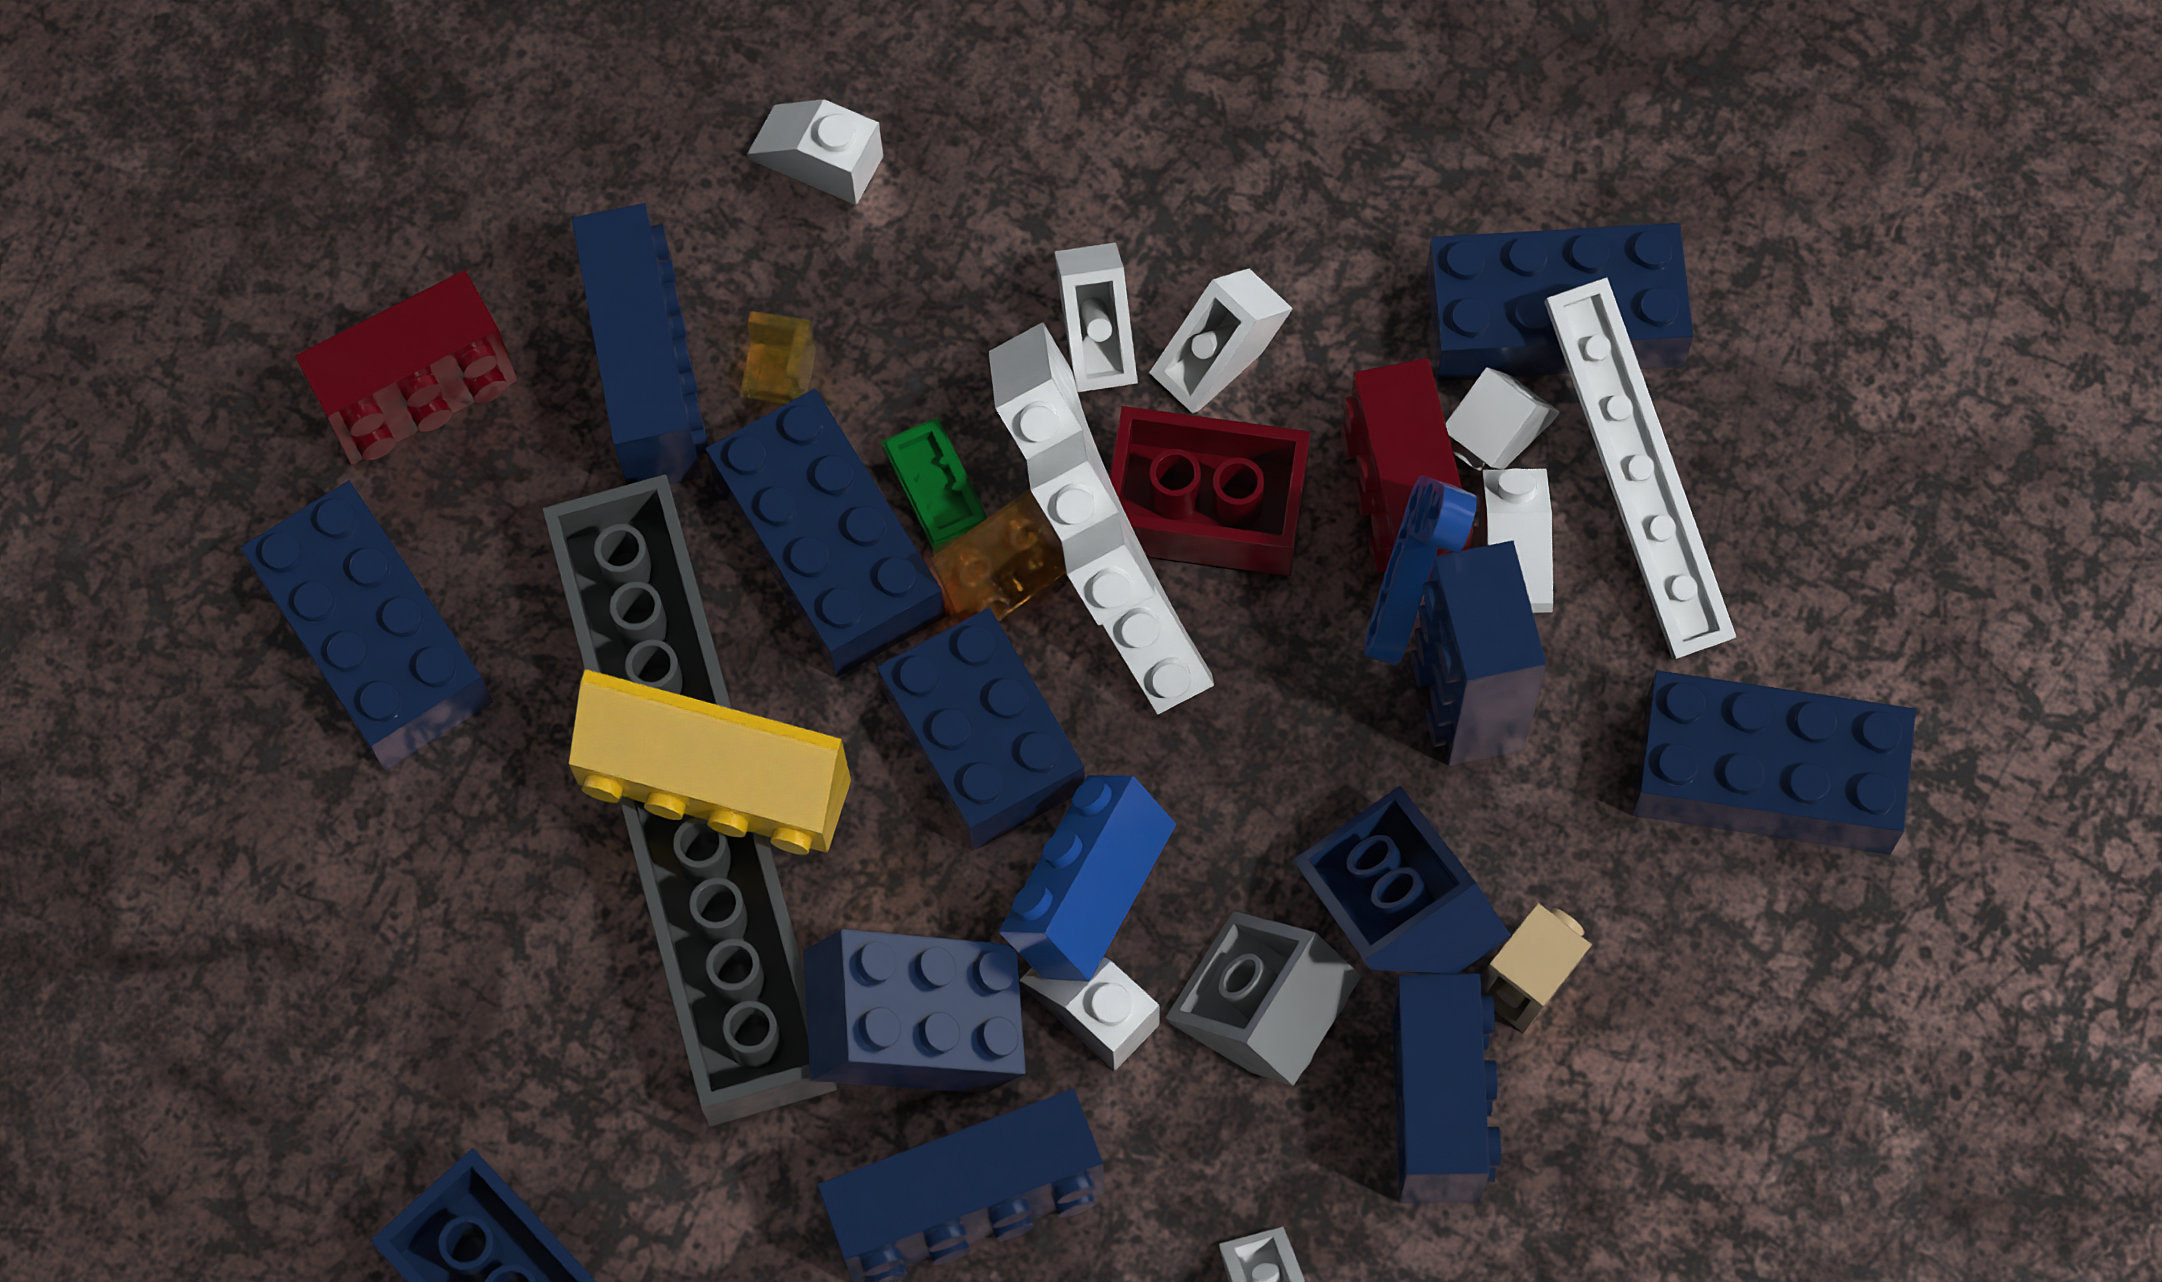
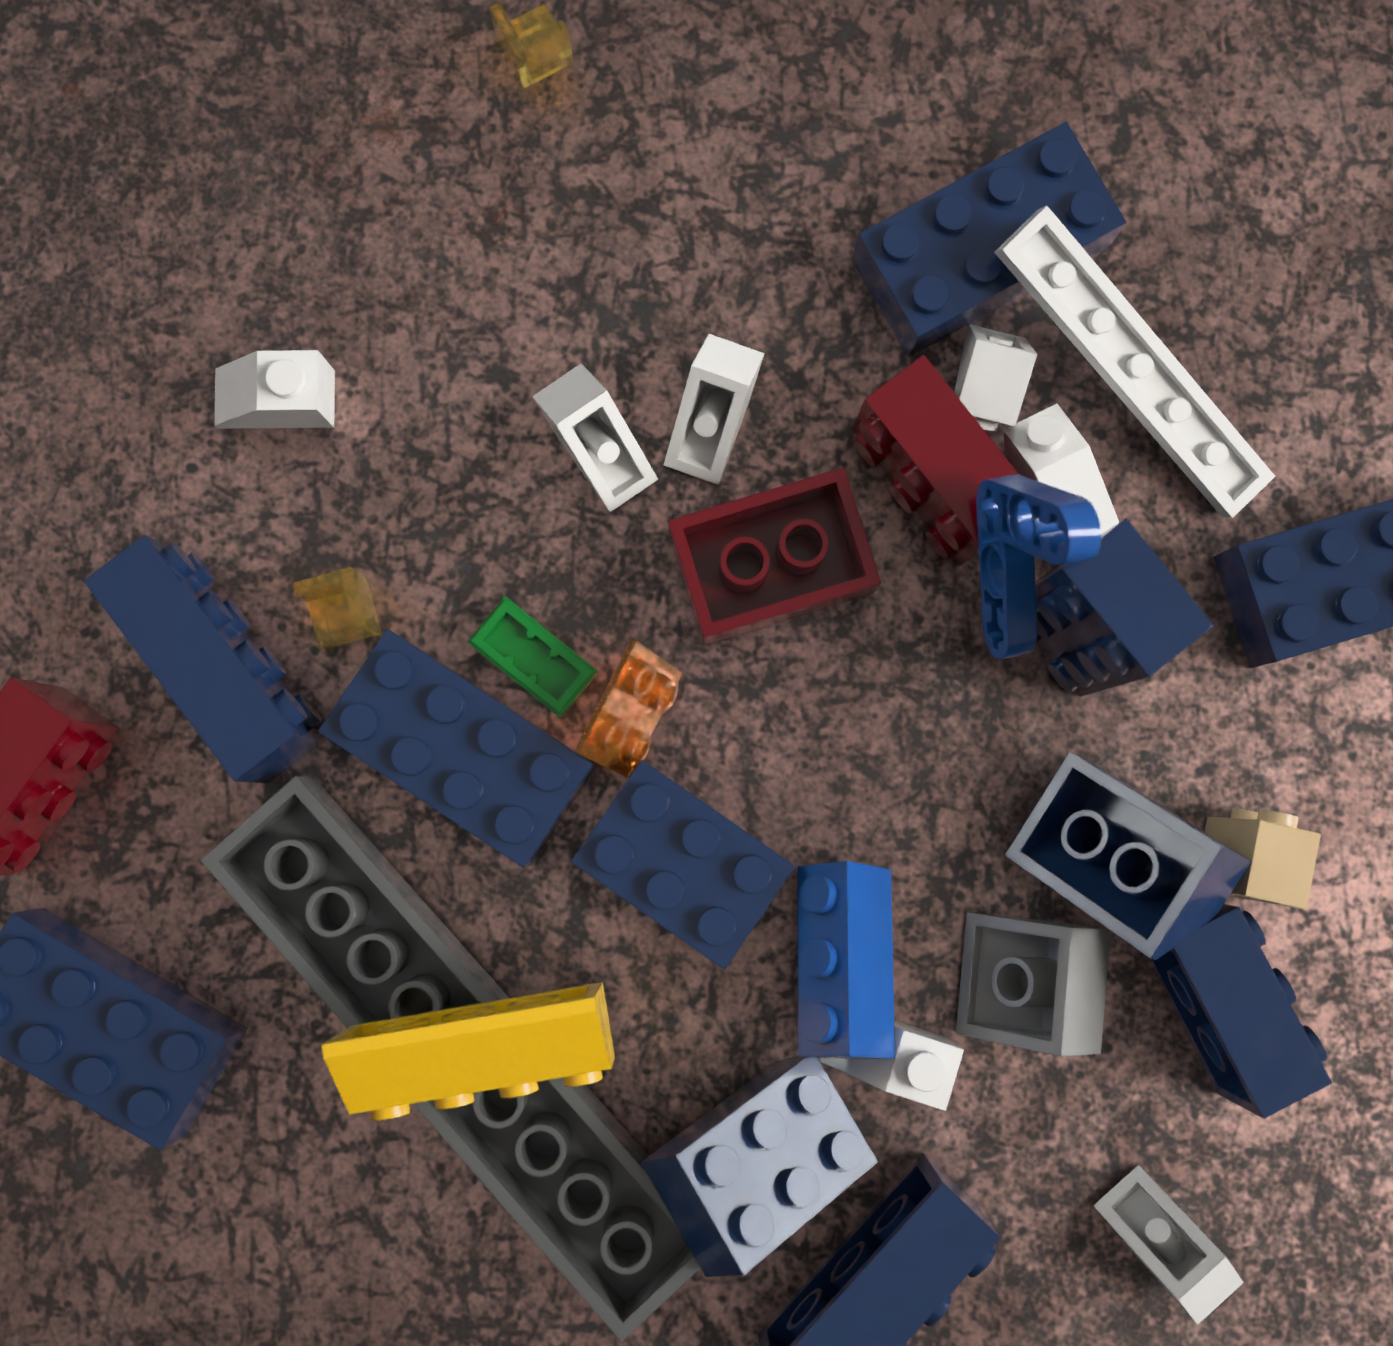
camera: 30 degrees left, 15 degrees up
white arch [989,322,1214,714] -> none

